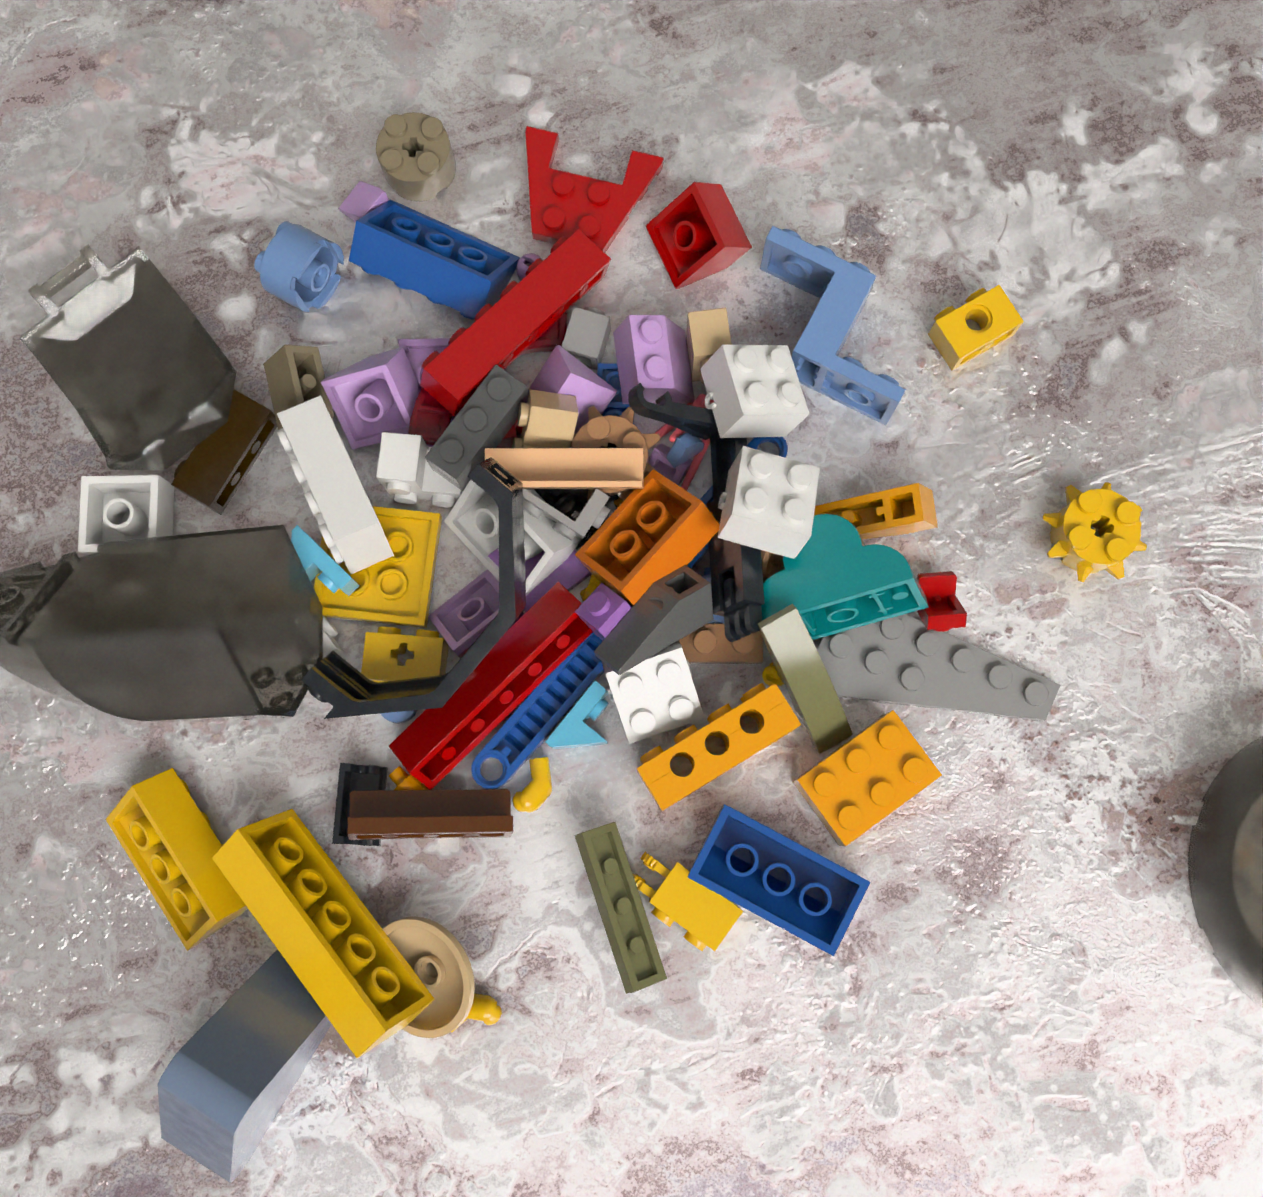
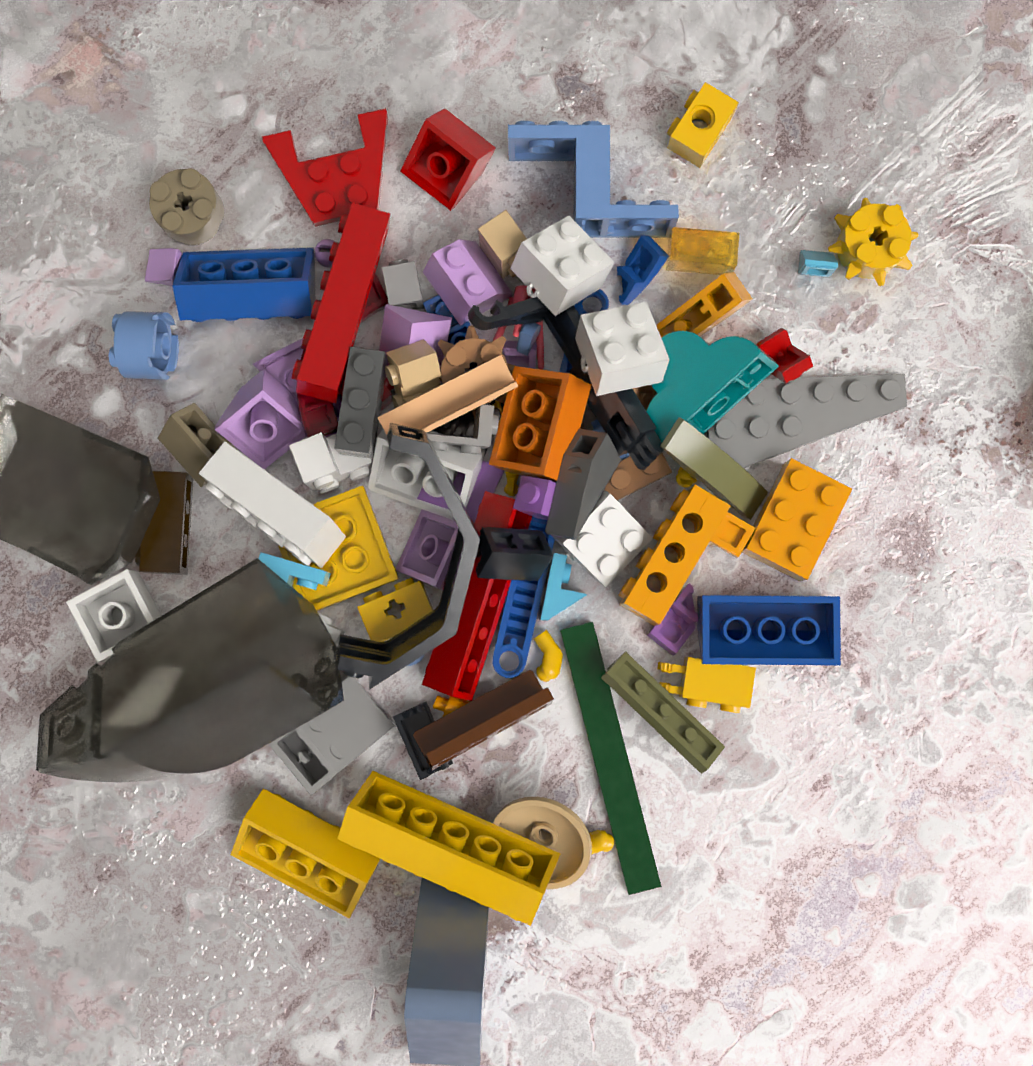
camera: 30 degrees left, 5 degrees up
none -> light grey slope [267,676,395,796]
none -> black hinge [475,526,553,581]
none -> dark green tile [560,622,662,895]
none -> blue slope [617,235,669,305]
none -> medium lavender slope [647,583,698,656]
none -> clear yellow brick [666,227,740,275]
none -> light orange panel [708,512,755,558]
none -> medium azure slope [798,250,838,277]

